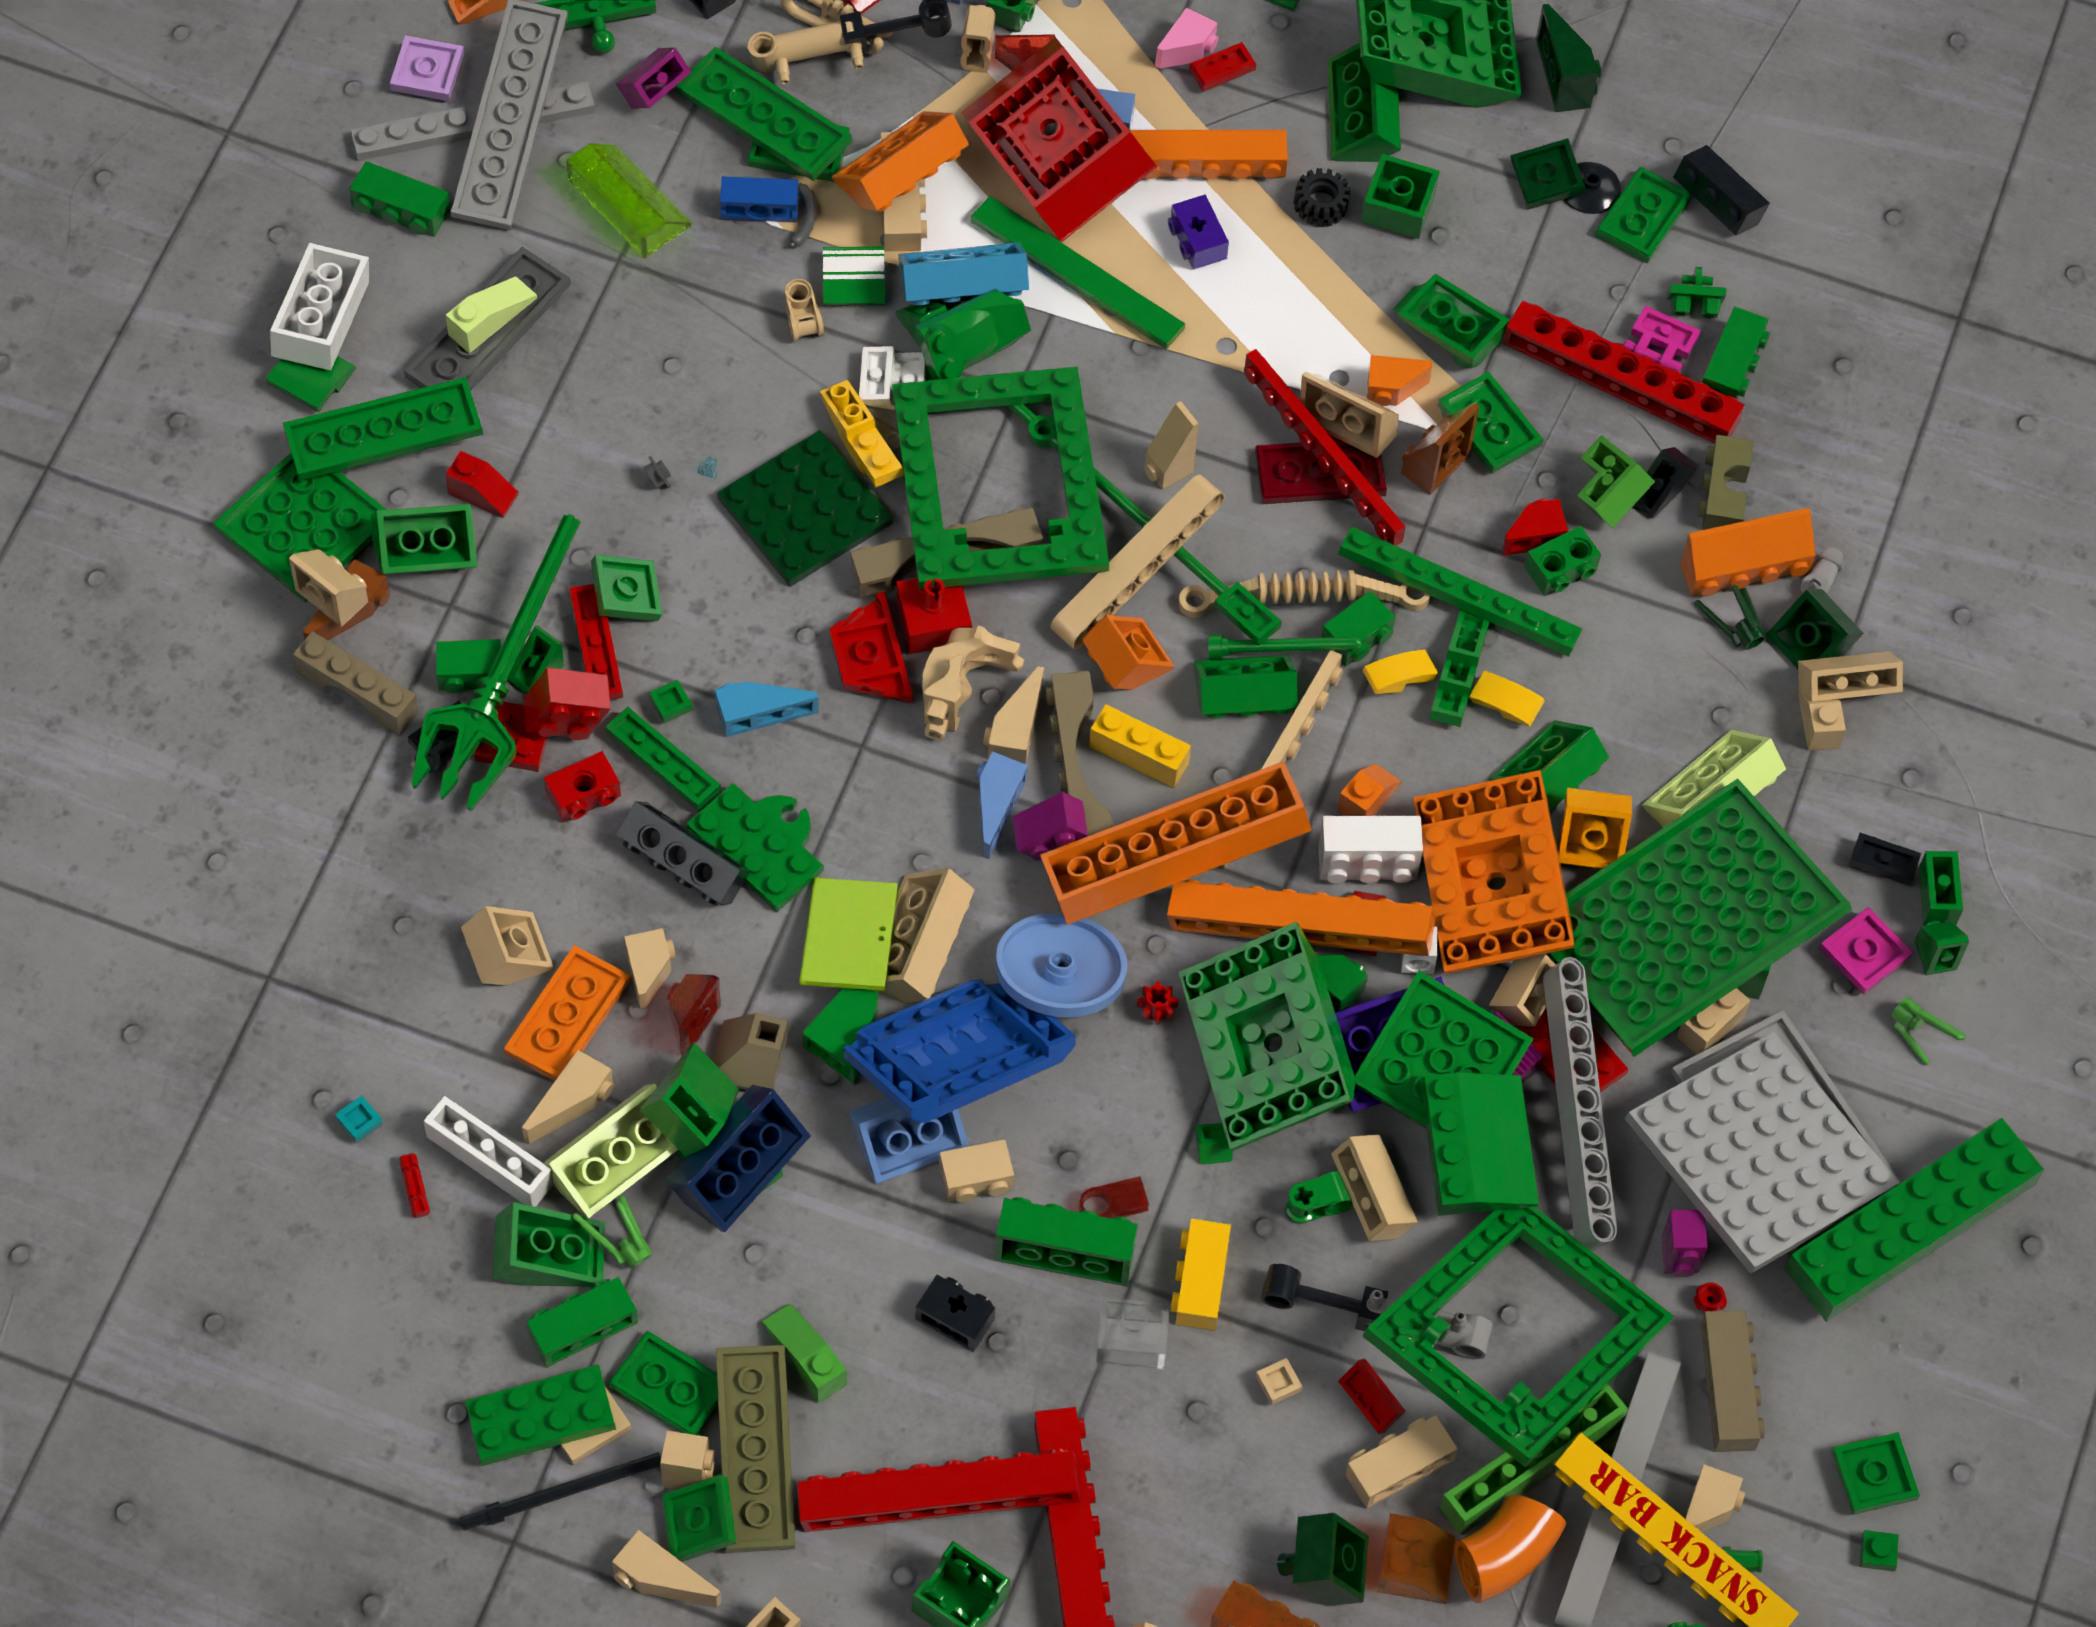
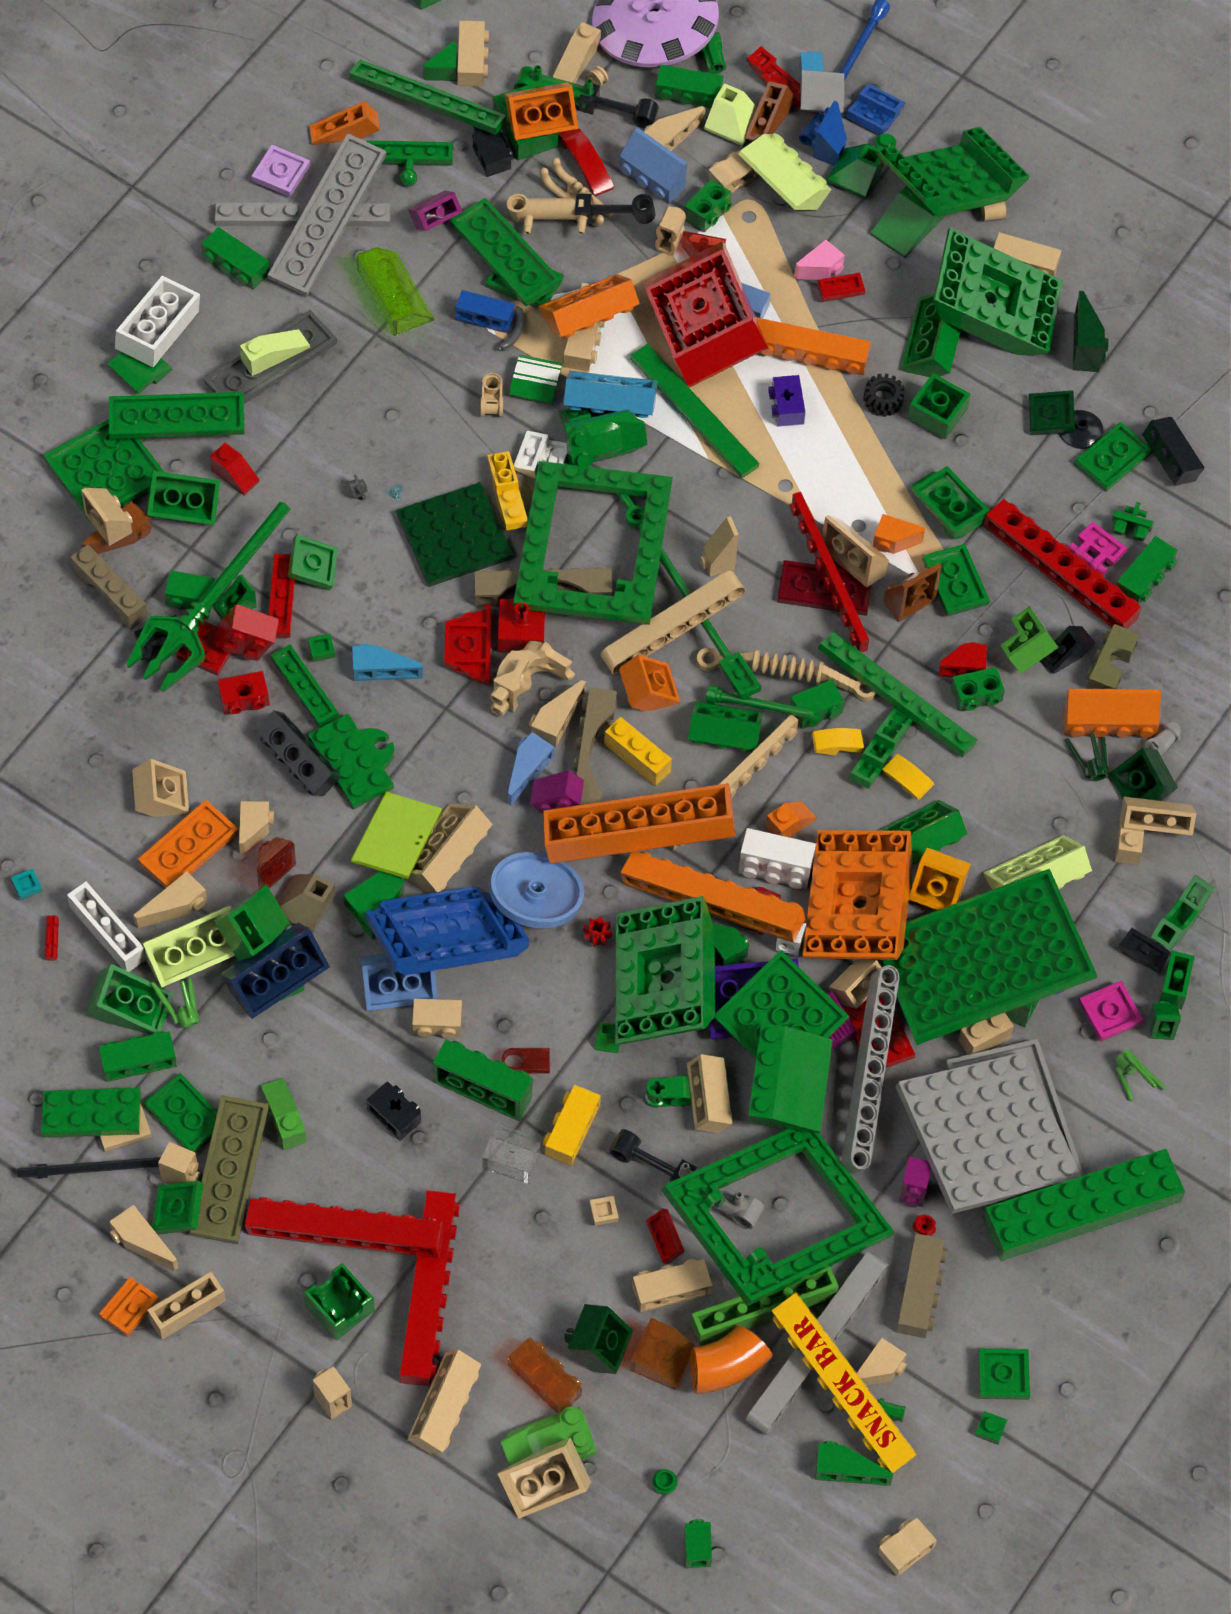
camera: 15 degrees right, 0 degrees up
none -> green arch [1151,875,1215,950]

